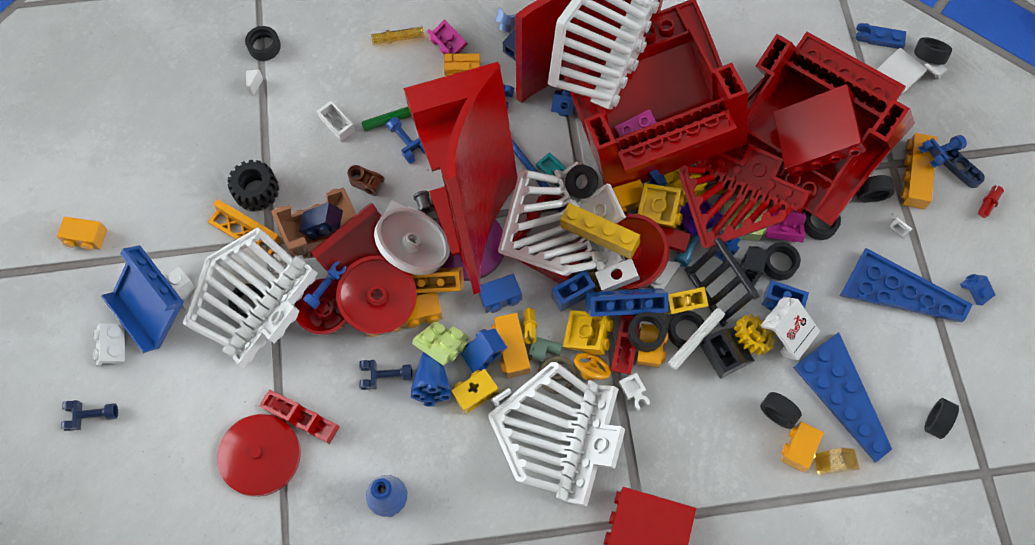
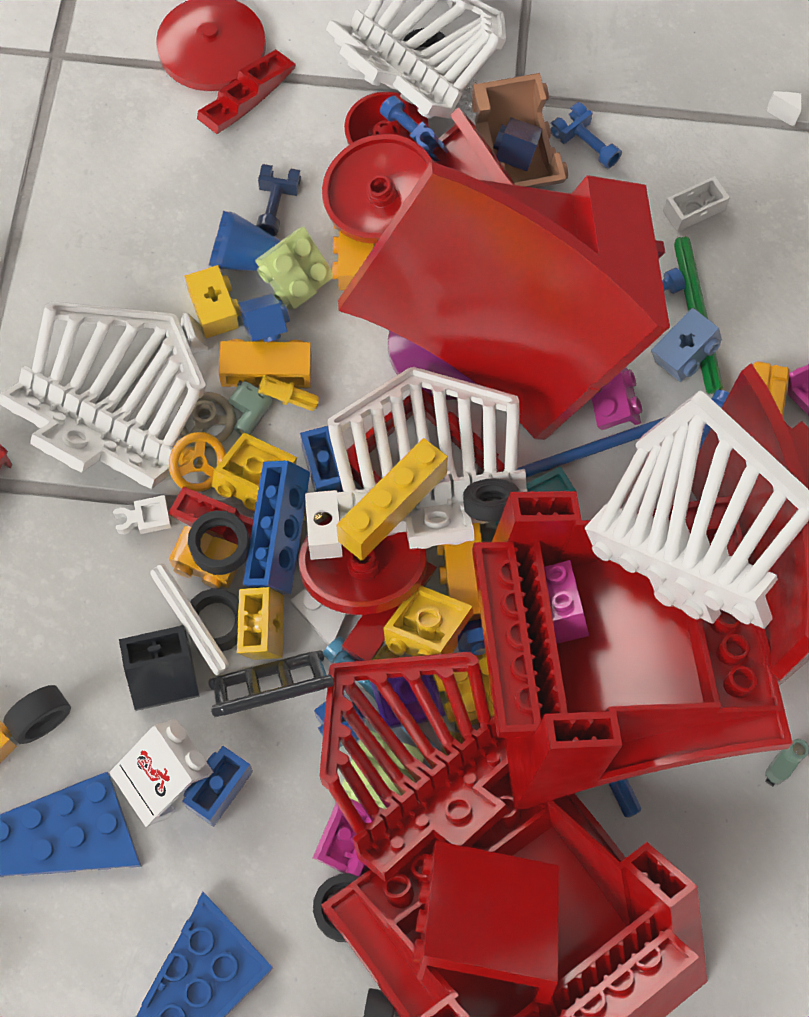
camera: 100 degrees right, 0 degrees up
light orange fence [208,199,282,257] -> none
black tyre [227,160,279,211] -> none
blue cone [366,475,408,517] -> none
blue brick [478,273,522,313] -> none
yellow gear [734,314,775,356] -> none
black brick [740,246,768,286] -> none
black tyre [764,242,801,281] -> none
none -> blue bar [550,102,622,169]

